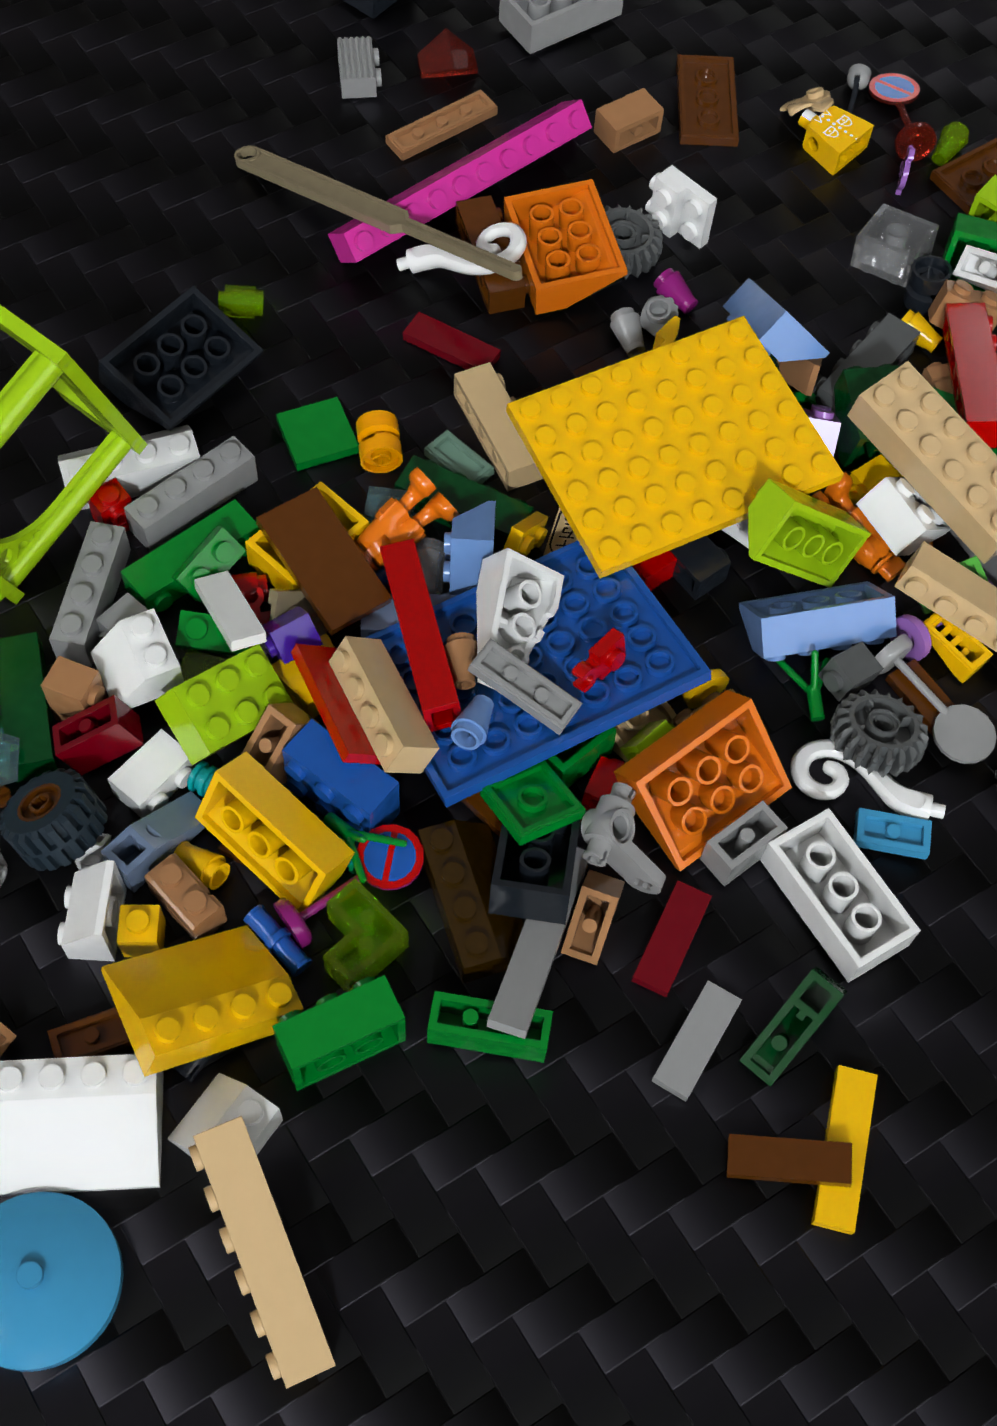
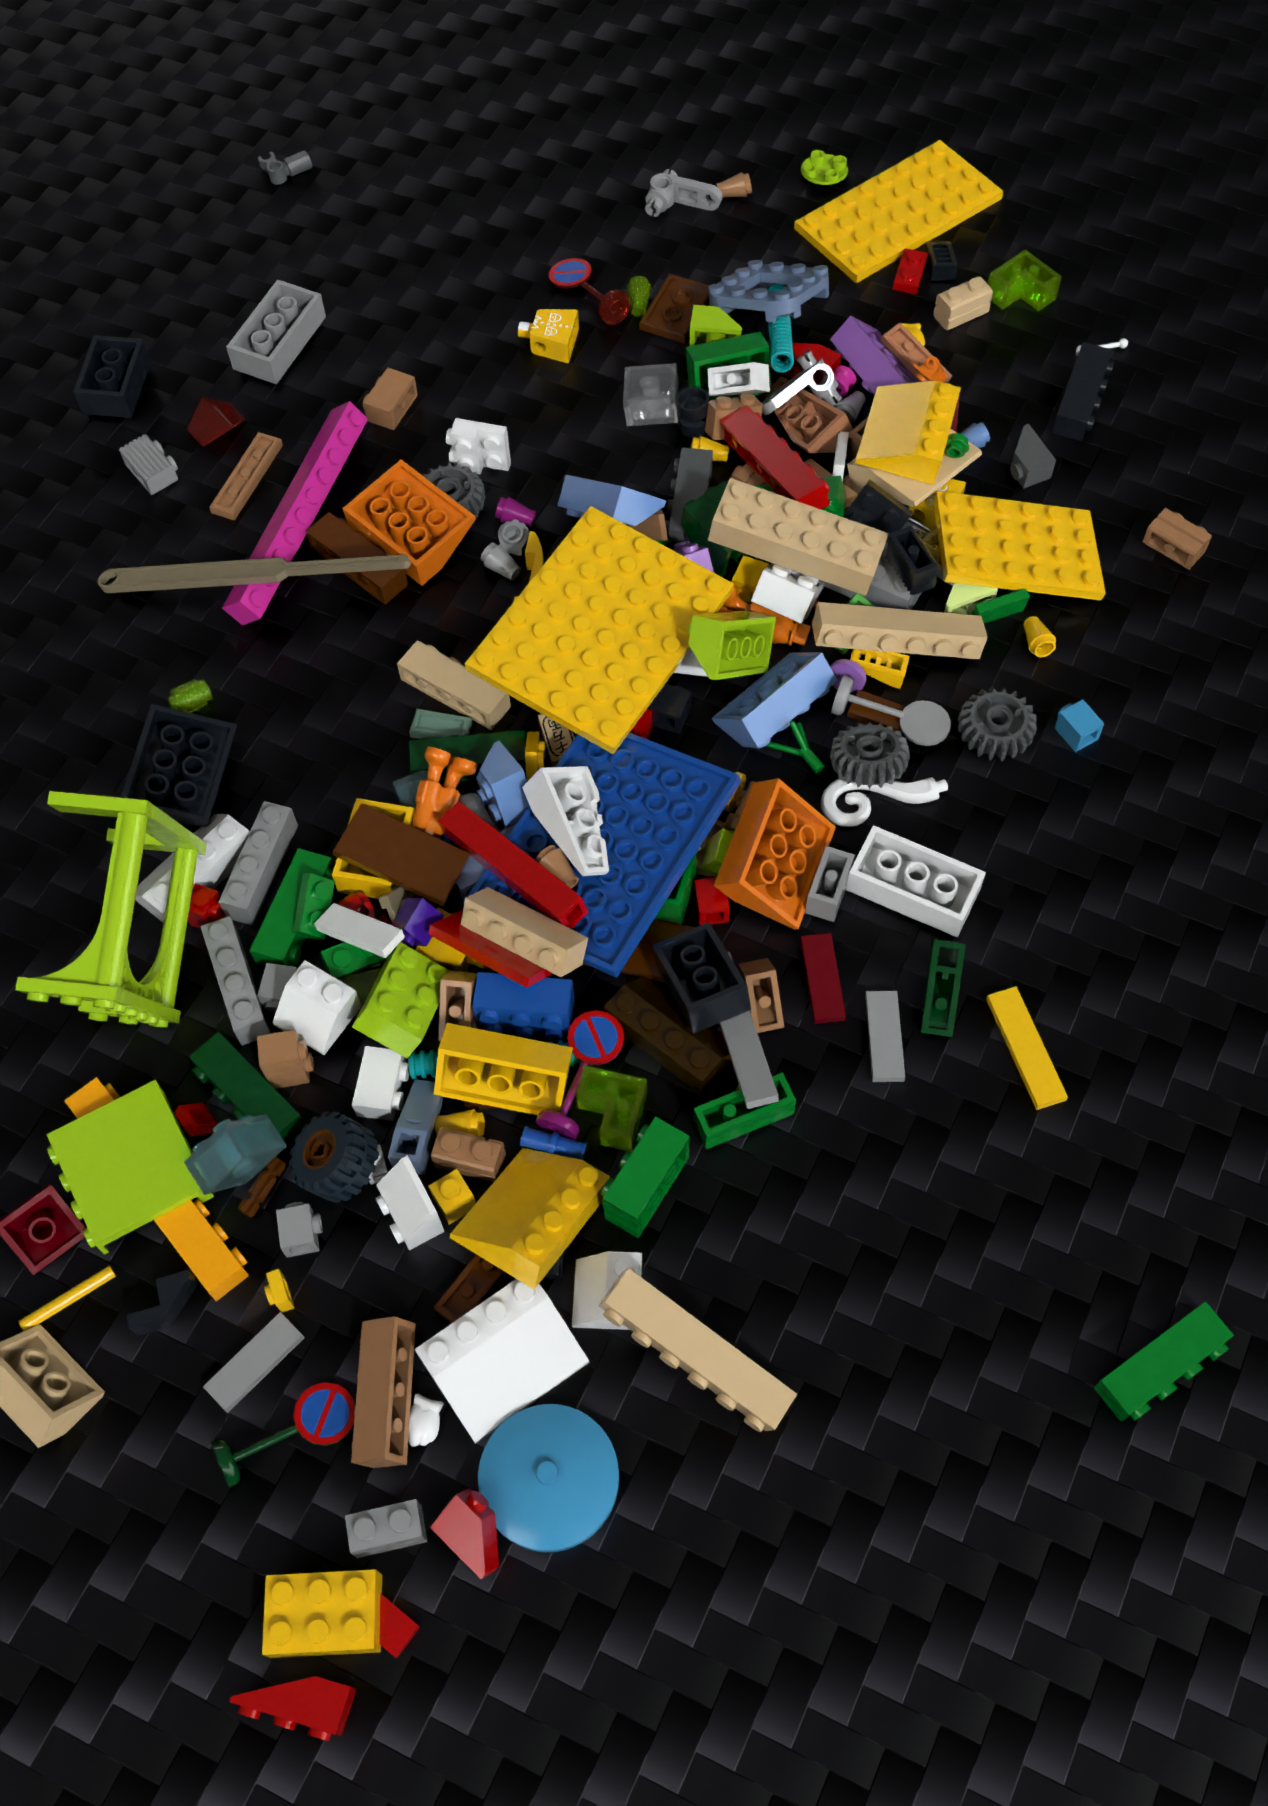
camera: 25 degrees left, 0 degrees up
dark red brick [52,695,144,775] -> none
green tile [276,397,359,471] -> none
green plant [323,812,407,883] -> none
light orange wheel [356,410,403,473] -> none
white plant [396,222,527,276] -> none
dark red tile [403,312,501,370] -> none
medium blue cone [451,695,494,750] -> none
light grey tile [468,638,583,735] -> none
green tile [480,760,586,846] -> none
red plate [571,628,626,693] -> none
light grey piece [581,782,666,894] -> none
reddish brown tile [676,54,739,147] -> none
reddish brown tile [727,1134,852,1187] -> none
tan plate [780,87,834,116] -> none
dark grey brick [818,642,884,702] -> none
light grey hinge [847,64,871,114] -> none
dark azure plate [853,808,932,860] -> none
medium lavender piece [895,145,916,195] -> none

